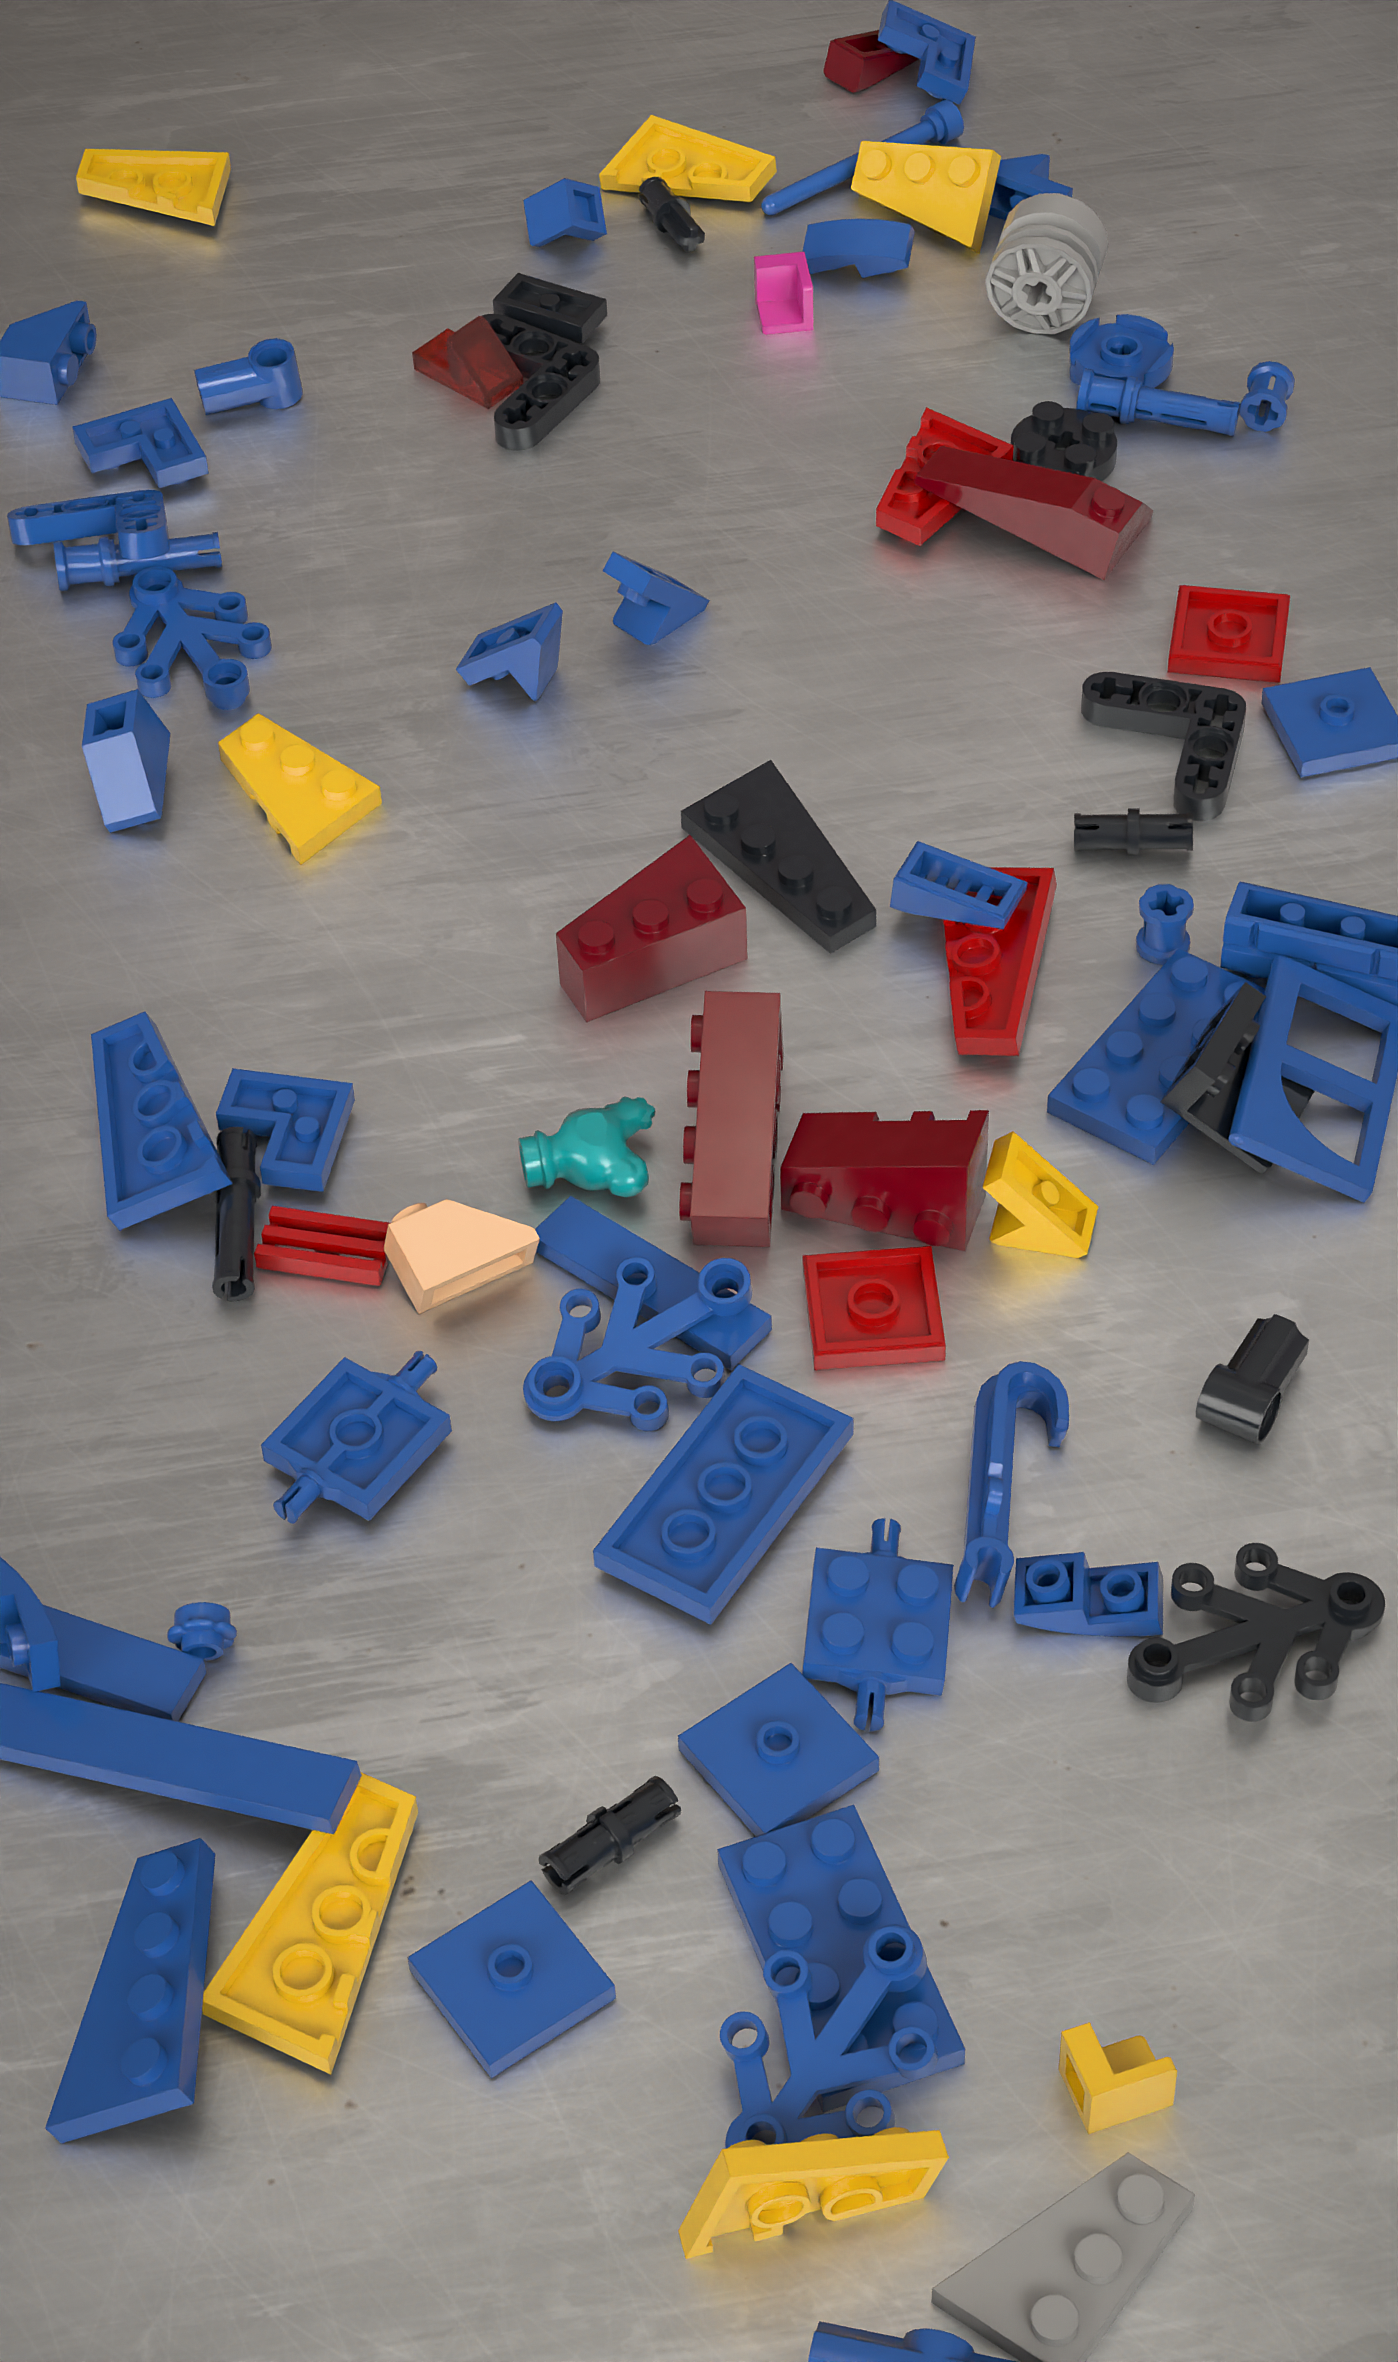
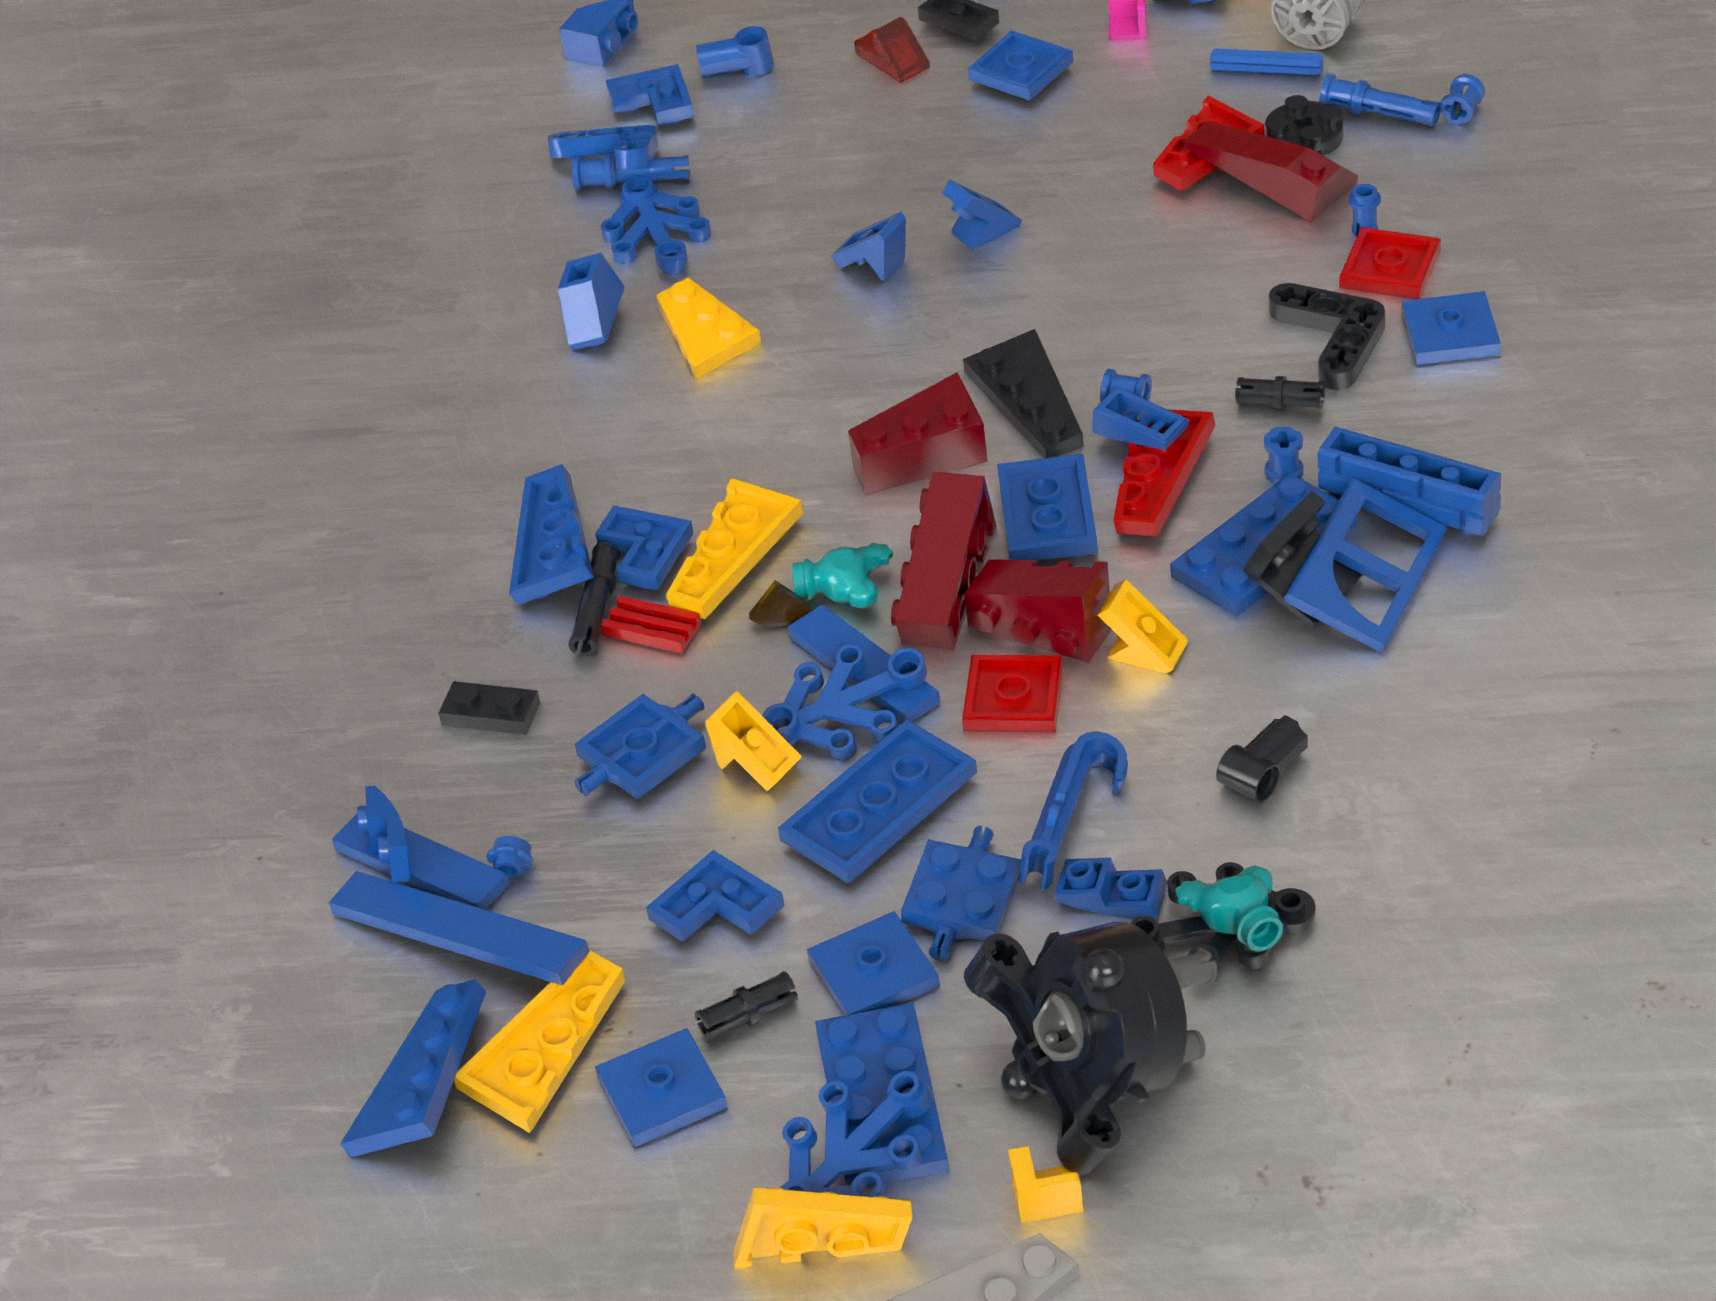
camera: 15 degrees right, 5 degrees down
light nougat slope [384,1199,540,1314] -> none
black beam [468,314,600,451] -> none
blue plate [1069,314,1174,388] -> none
none -> black plate [438,681,541,735]
none -> blue plate [646,850,785,942]
none -> yellow wing [666,478,804,620]
none -> yellow slope [705,690,802,791]
none -> dark brown tile [749,580,812,627]
none -> black piece [964,922,1218,1175]
none -> blue plate [968,30,1074,100]
none -> blue plate [997,454,1098,561]
none -> blue bush [1100,369,1152,402]
none -> teal animal [1175,865,1283,951]
none -> blue axle [1210,49,1324,76]
none -> blue pin [1348,184,1381,236]

